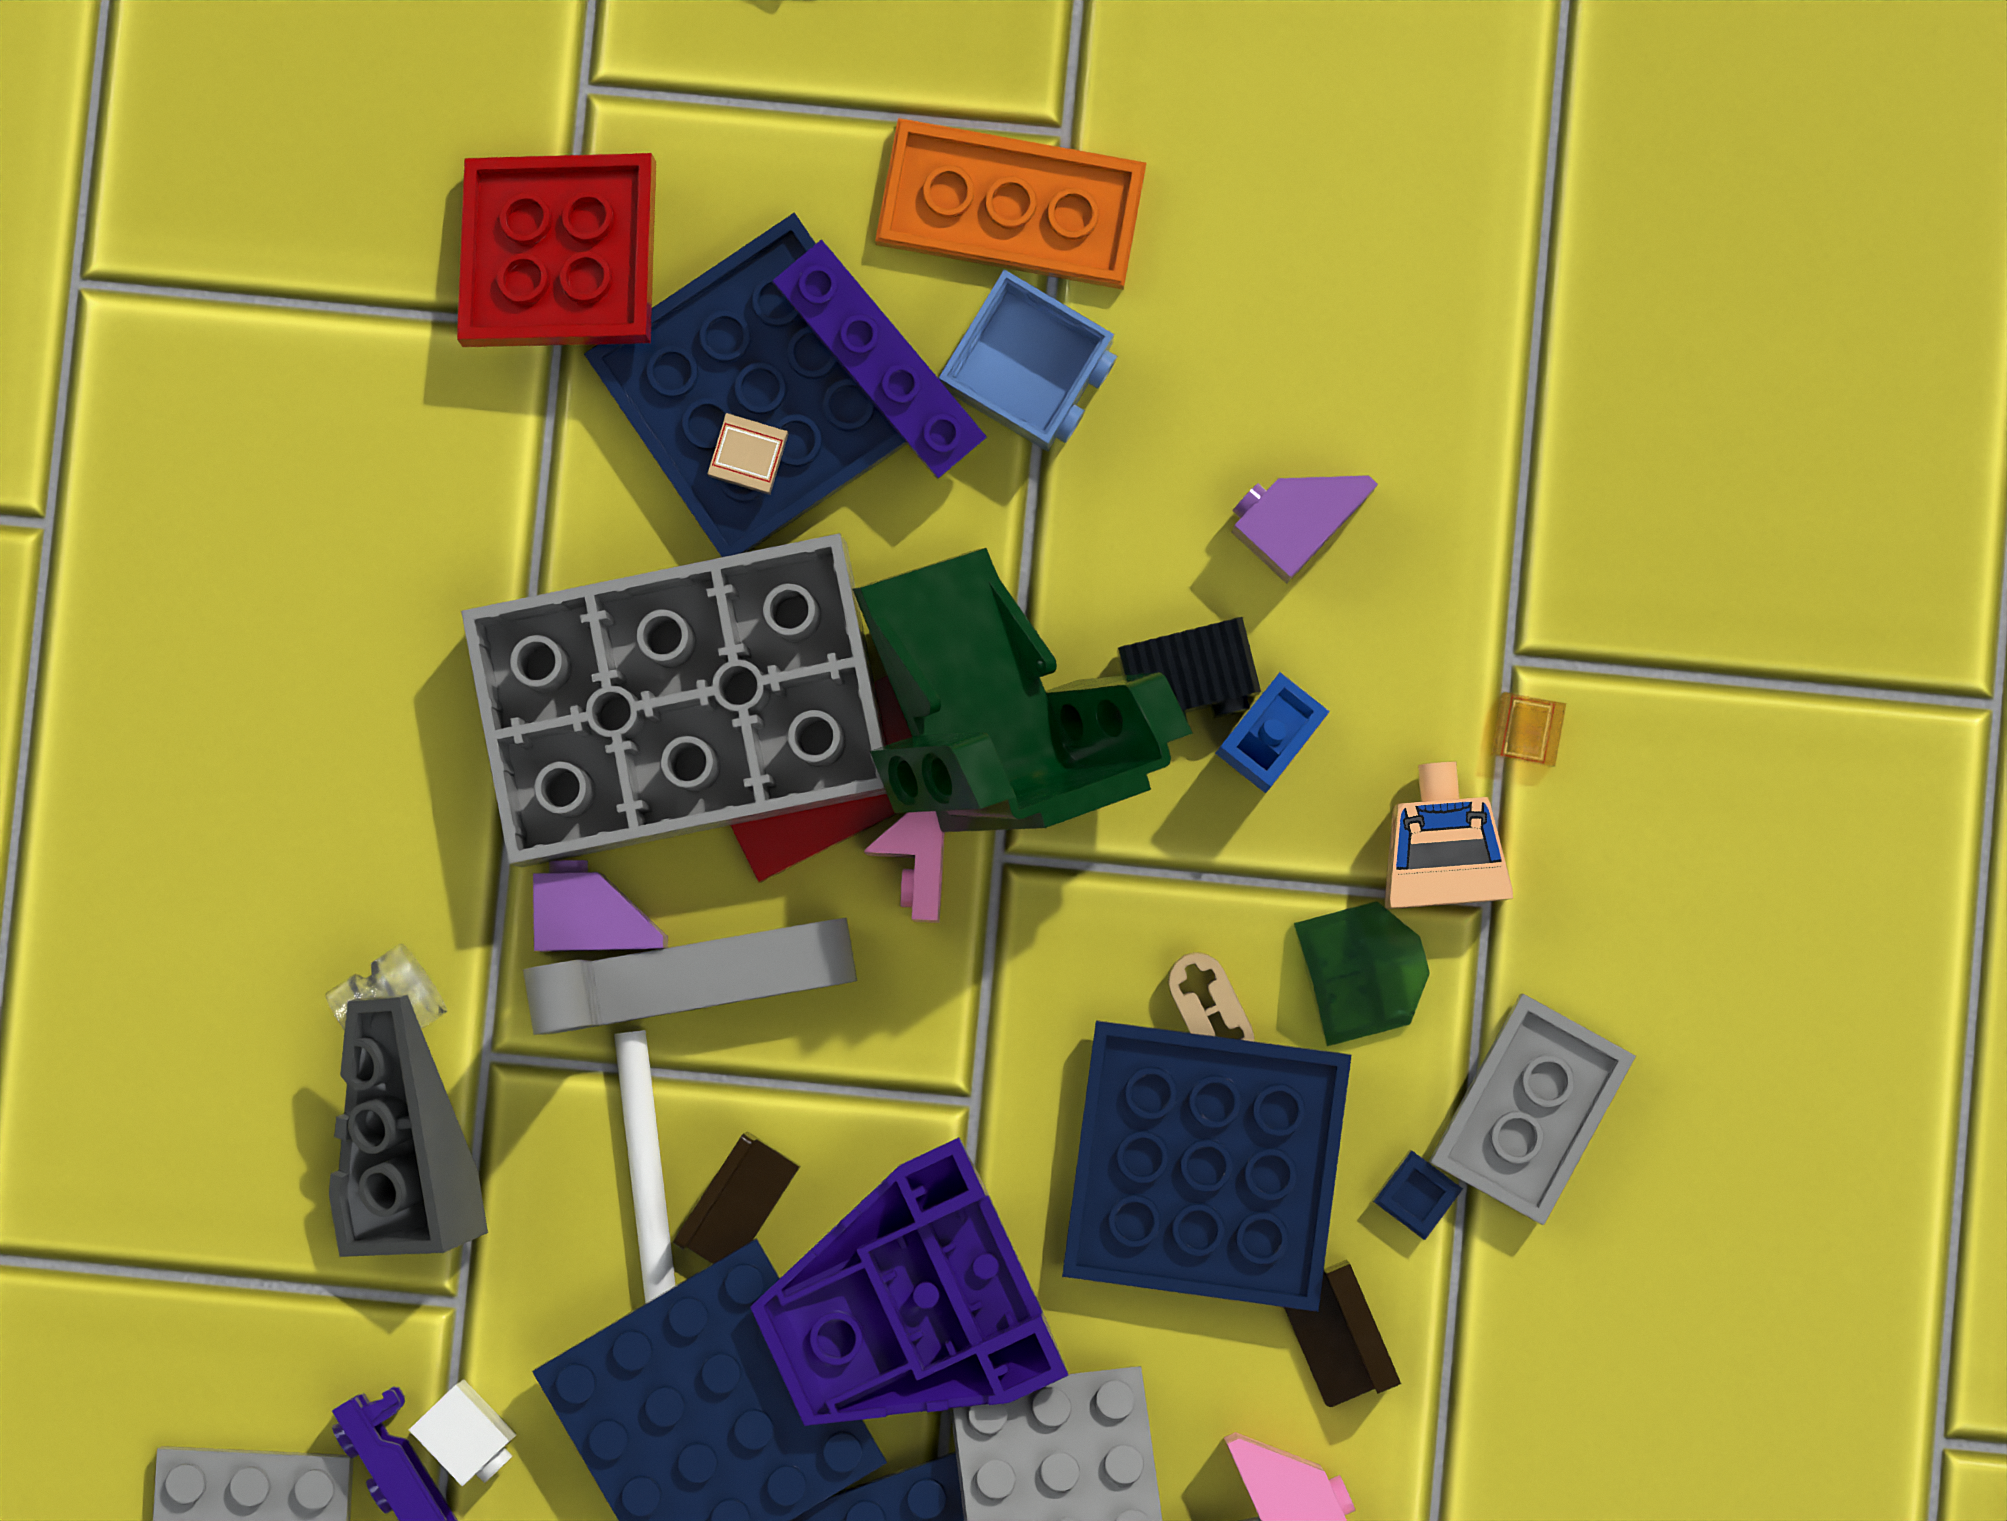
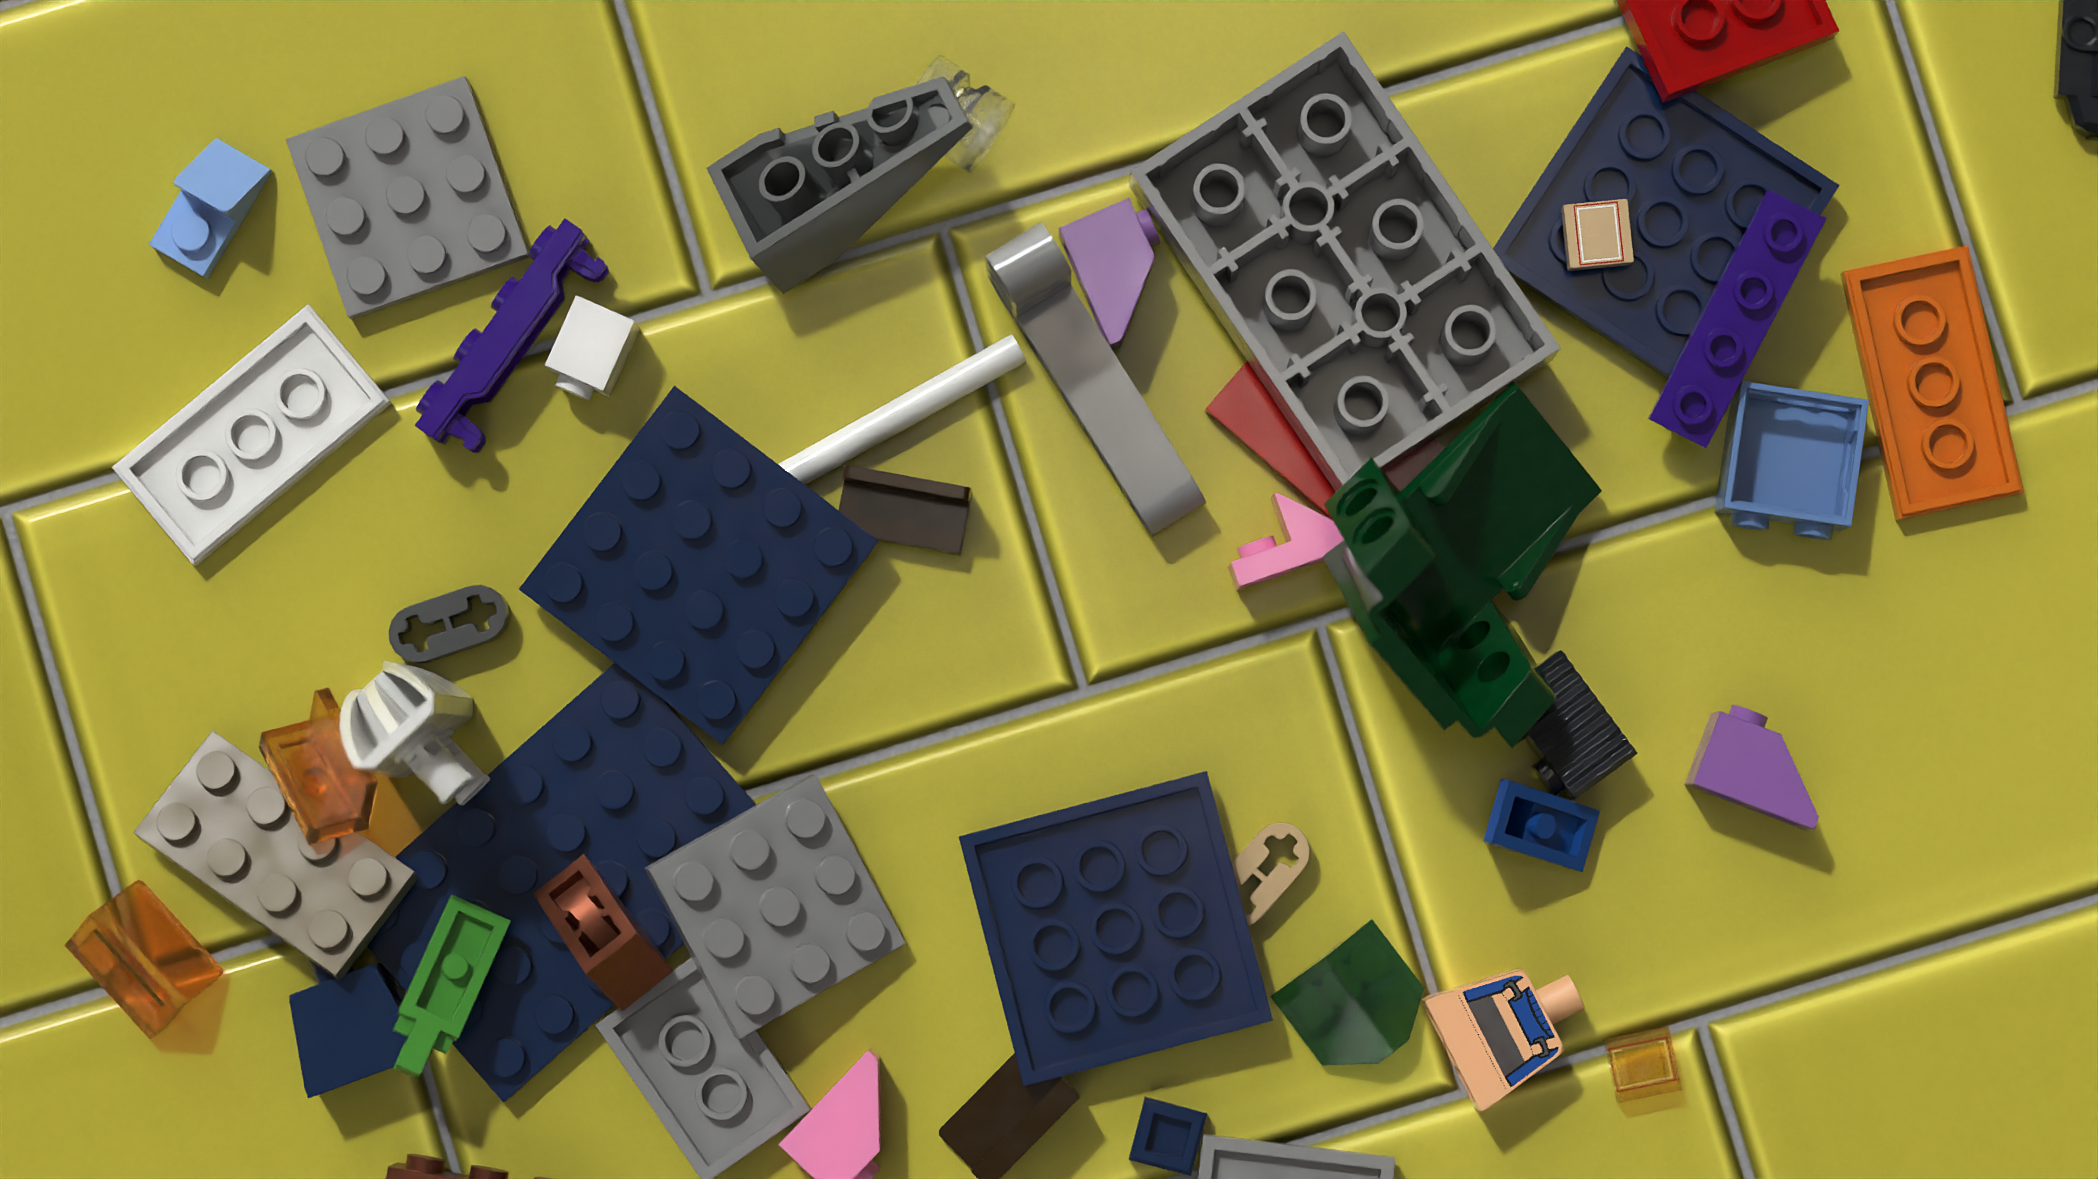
camera: 65 degrees right, 0 degrees up
dark purple wedge [750,1137,1069,1426] -> none

